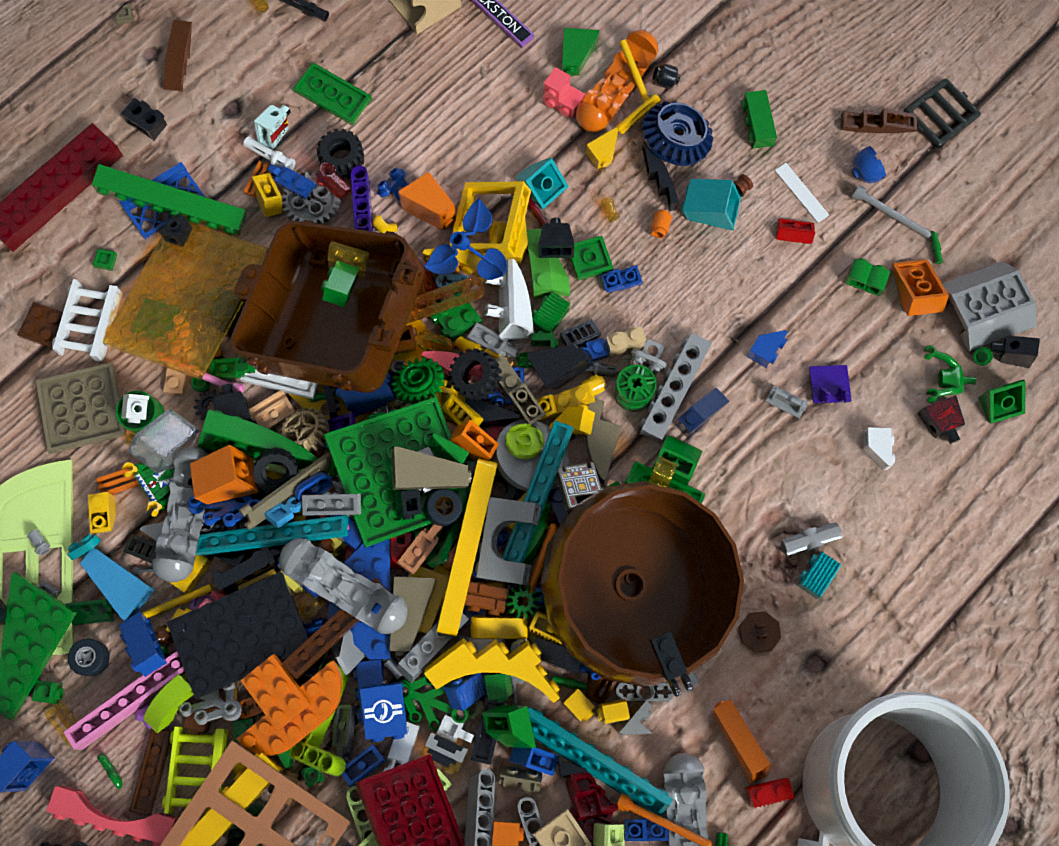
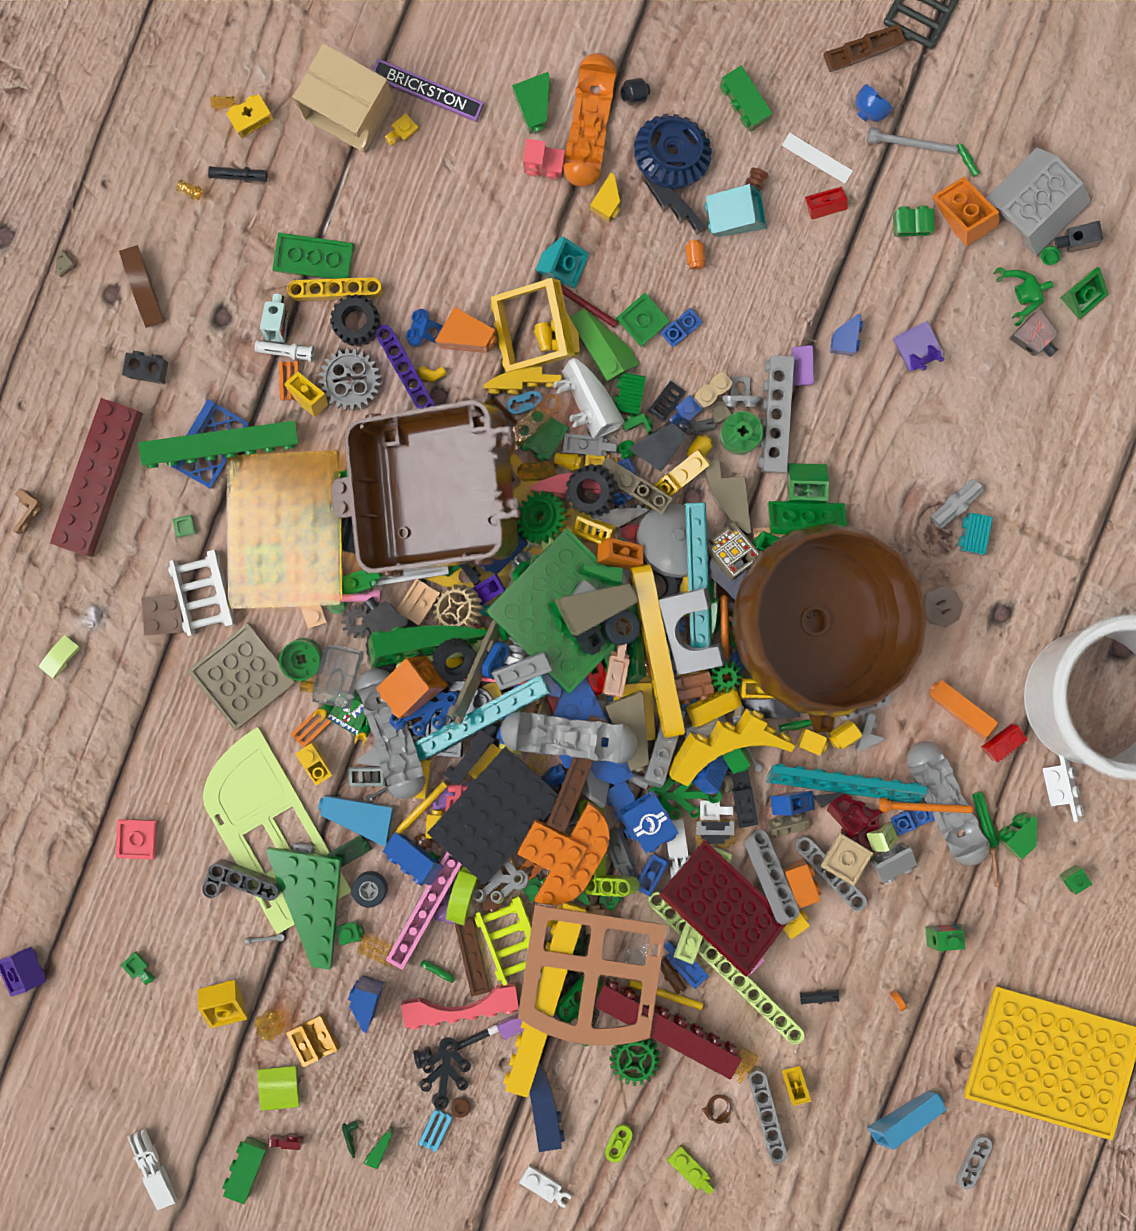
camera: 25 degrees left, 15 degrees up
light grey pin [27,529,51,556] -> none
teal plate [67,533,101,560] -> none
white brick [121,394,149,423] -> none
black brick [160,215,193,247] -> none
dark azure plate [264,497,302,528] -> none
blue hinge [267,164,316,199] -> none
clear red piece [316,163,352,200] -> none
green brick [321,260,359,308] -> none
clear yellow plate [327,241,369,279] -> none
blue plant [425,199,507,280] -> none
green slope [482,705,536,748] -> none
lime tile [505,423,544,459] -> none
black torso [539,217,574,258] -> none
yellow slope [549,404,595,435] -> none
clear yellow pin [601,197,620,222] -> none
yellow axle [616,94,661,134] -> none
yellow bar [619,39,649,103] -> none
clear yellow brick [648,457,678,486] -> none
black hinge [649,632,693,697] -> none
dark blue slope [675,388,729,438] -> none
light grey hinge [765,385,808,419] -> none
white slope [863,427,895,470] -> none
none -> yellow beam [287,277,383,301]
none -> yellow plate [385,113,419,146]
none -> medium lavender slope [792,345,814,386]

